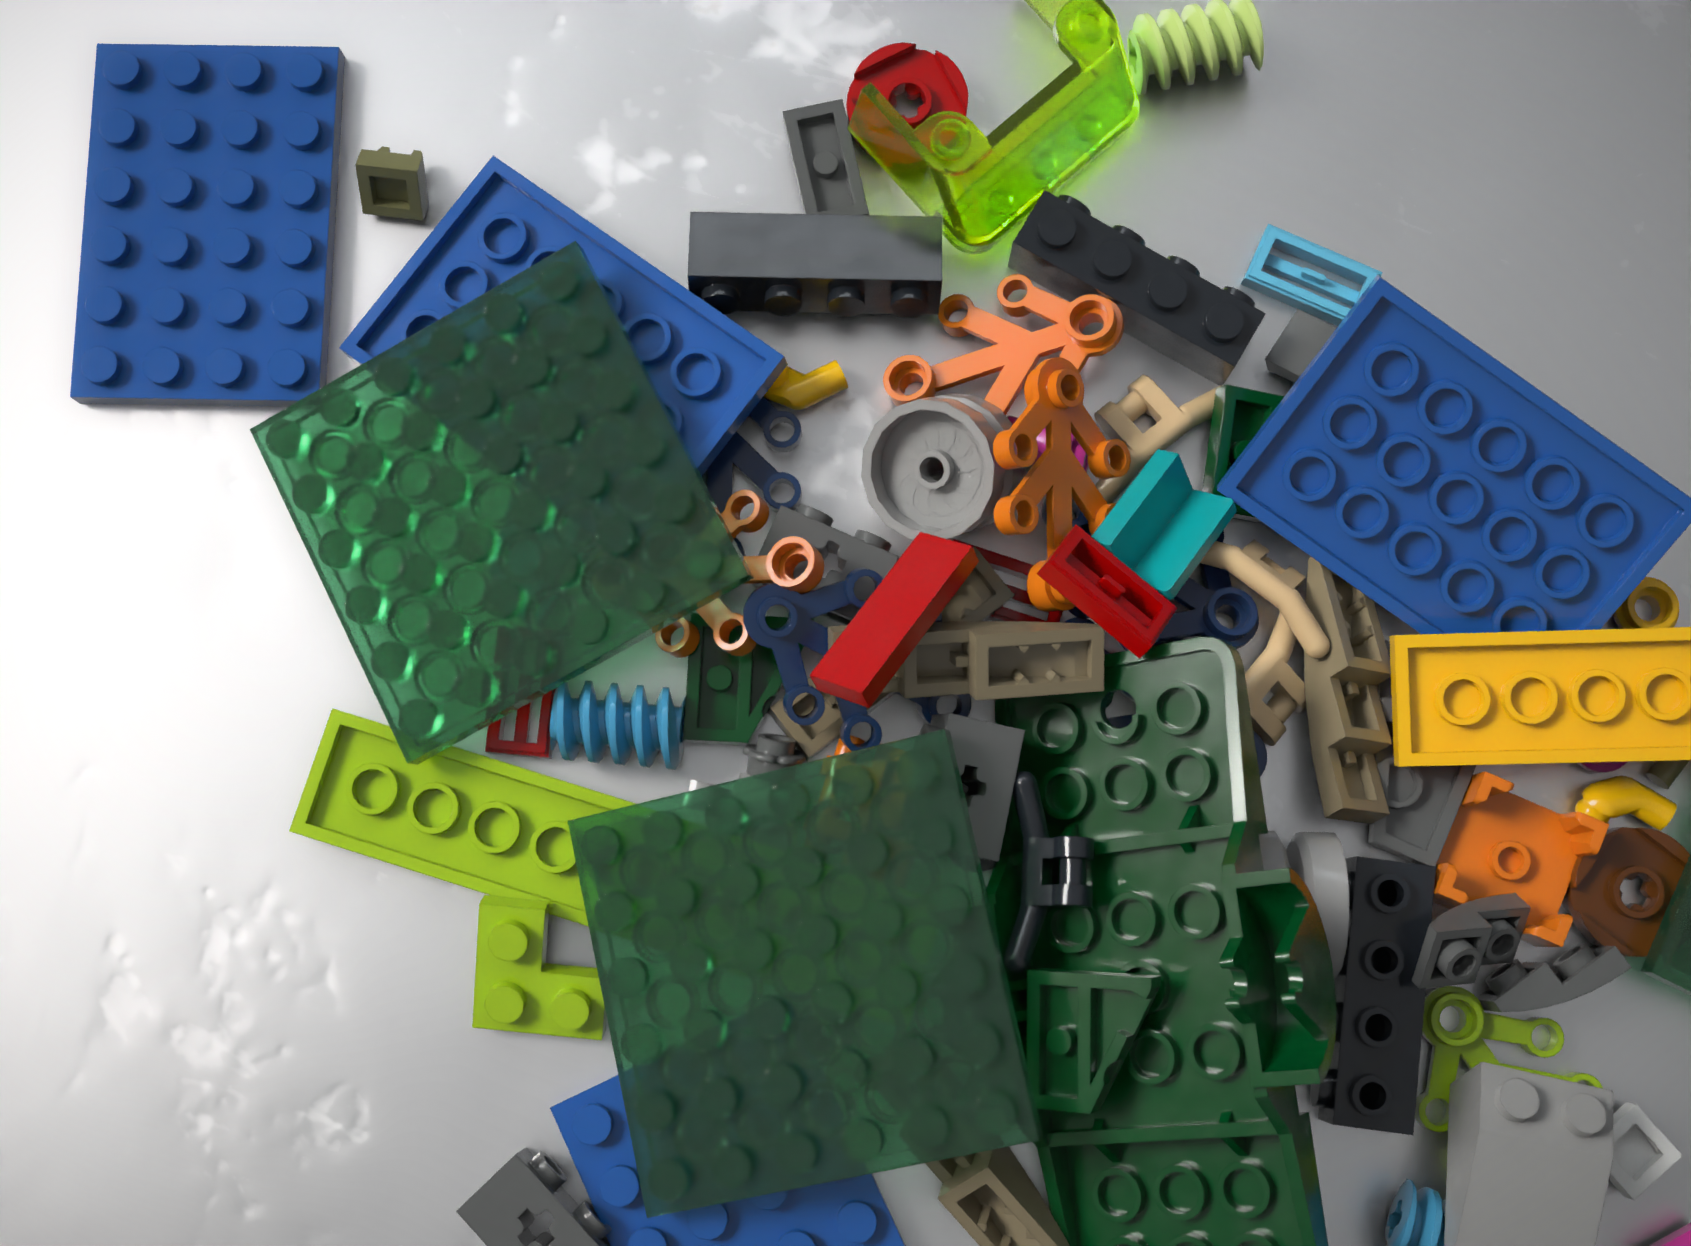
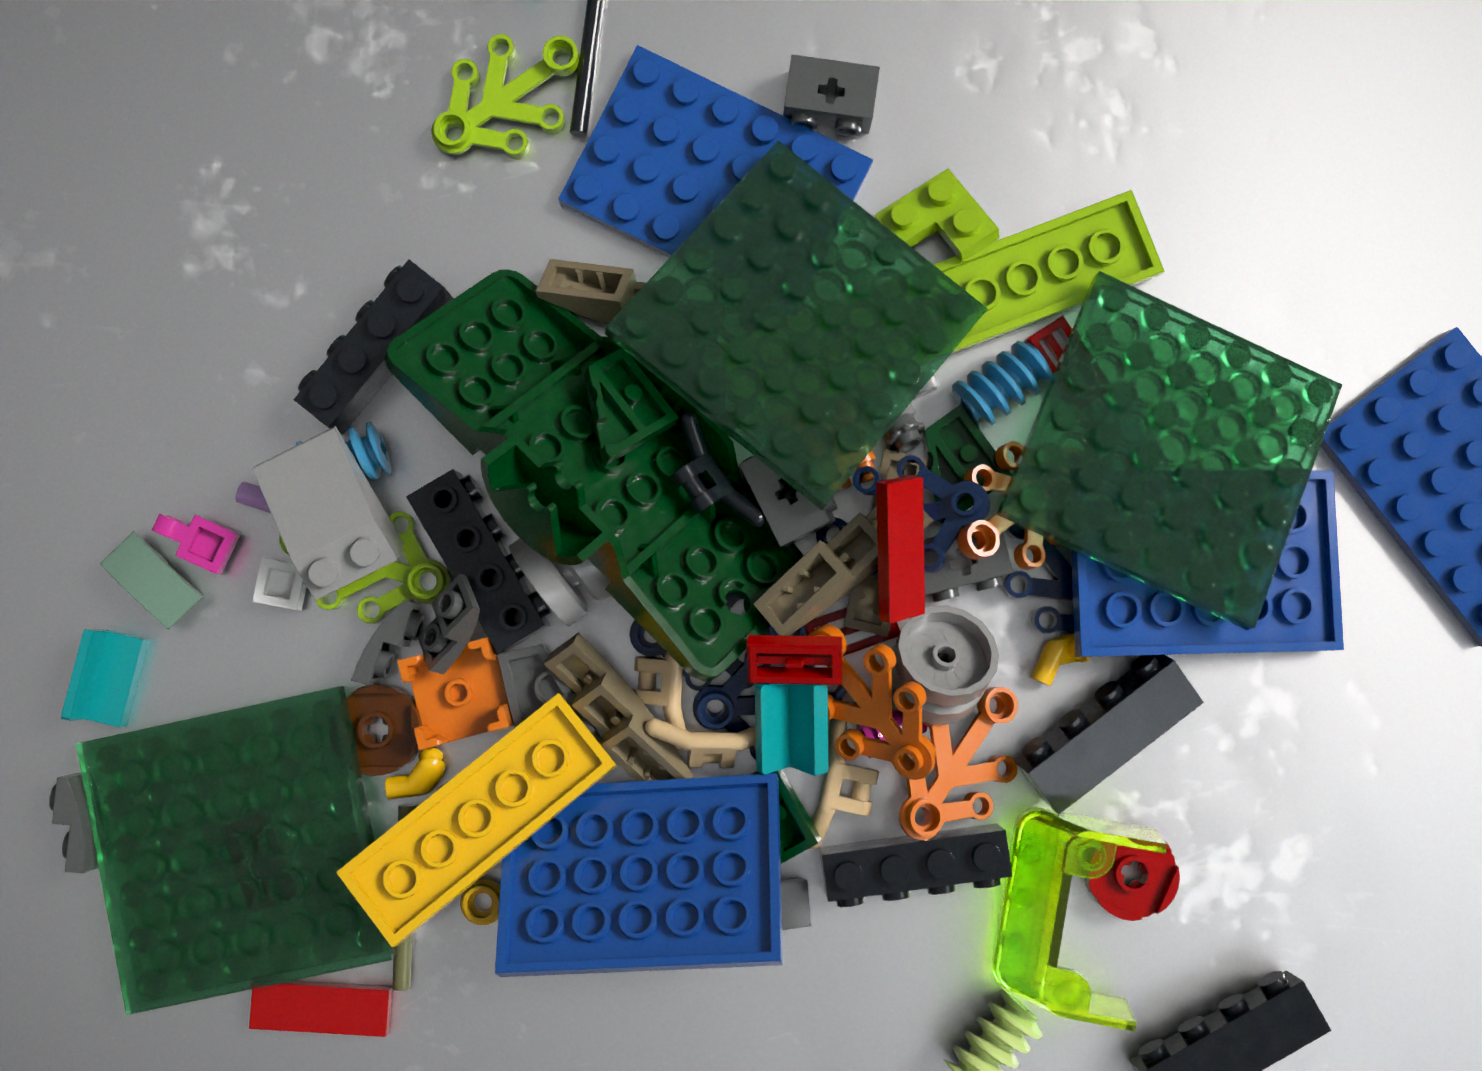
camera: 140 degrees right, 5 degrees up
olive tile [355,146,429,221] -> none
dark grey plate [782,99,869,215] -> none
medium azure tile [1241,224,1383,326] -> none

